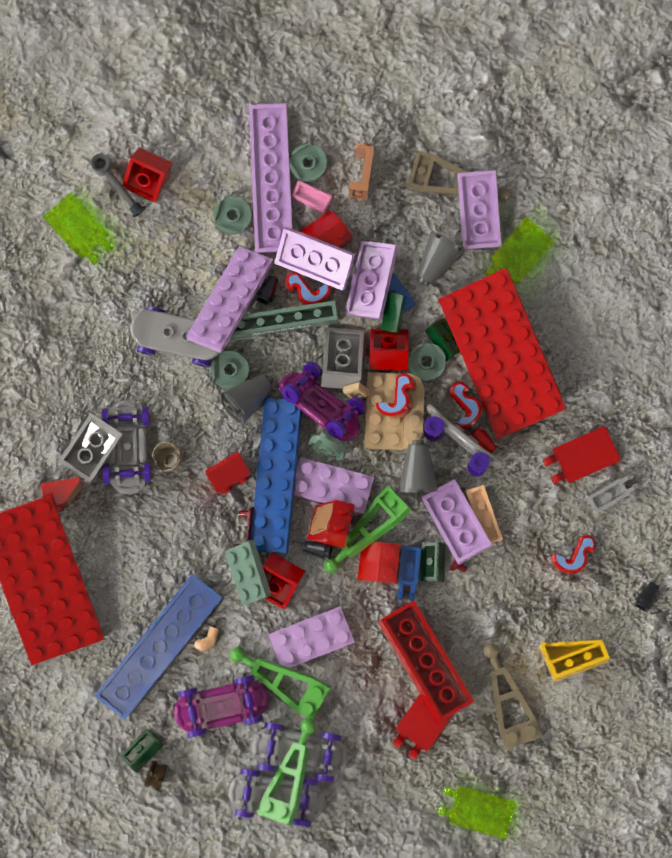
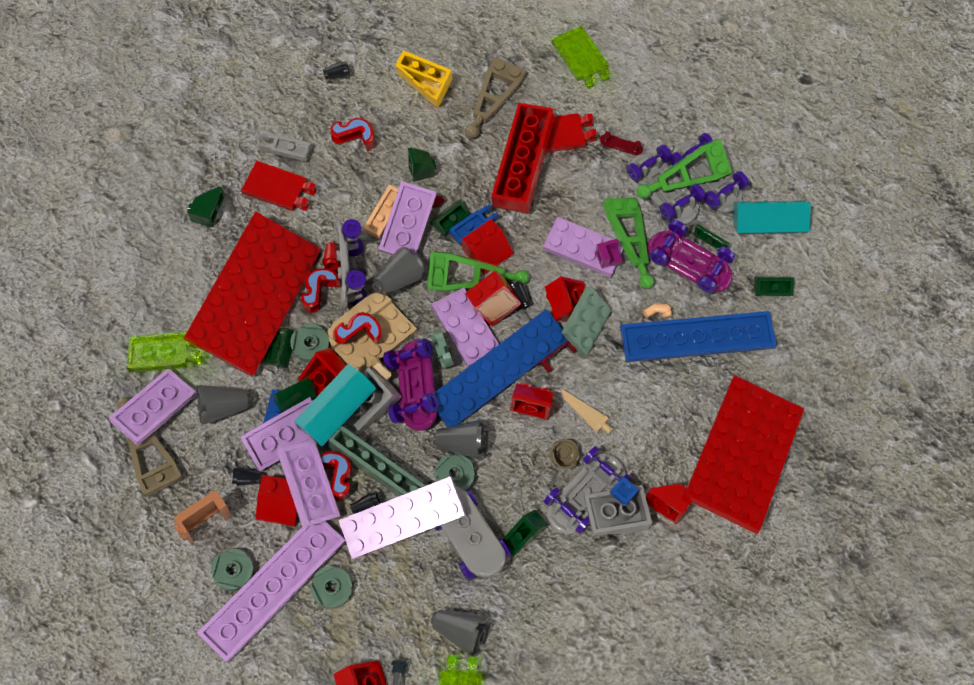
camera: 140 degrees left, 15 degrees down
dark brown wheel [144,760,168,791] -> none
bright pink tile [291,180,332,214] -> none
none -> dark green slope [187,187,225,227]
none -> black cone [232,466,262,486]
none -> teal brick [294,364,376,446]
none -> dark green slope [408,147,437,182]
none -> dark grey cone [431,609,491,657]
none -> dark green slope [502,510,548,557]
none -> tan bar [561,388,613,435]
none -> magenta panel [595,239,622,269]
none -> dark red piece [600,131,643,156]
none -> blue plate [609,476,639,506]
none -> dark green slope [693,224,731,250]
none -> teal brick [733,200,811,233]

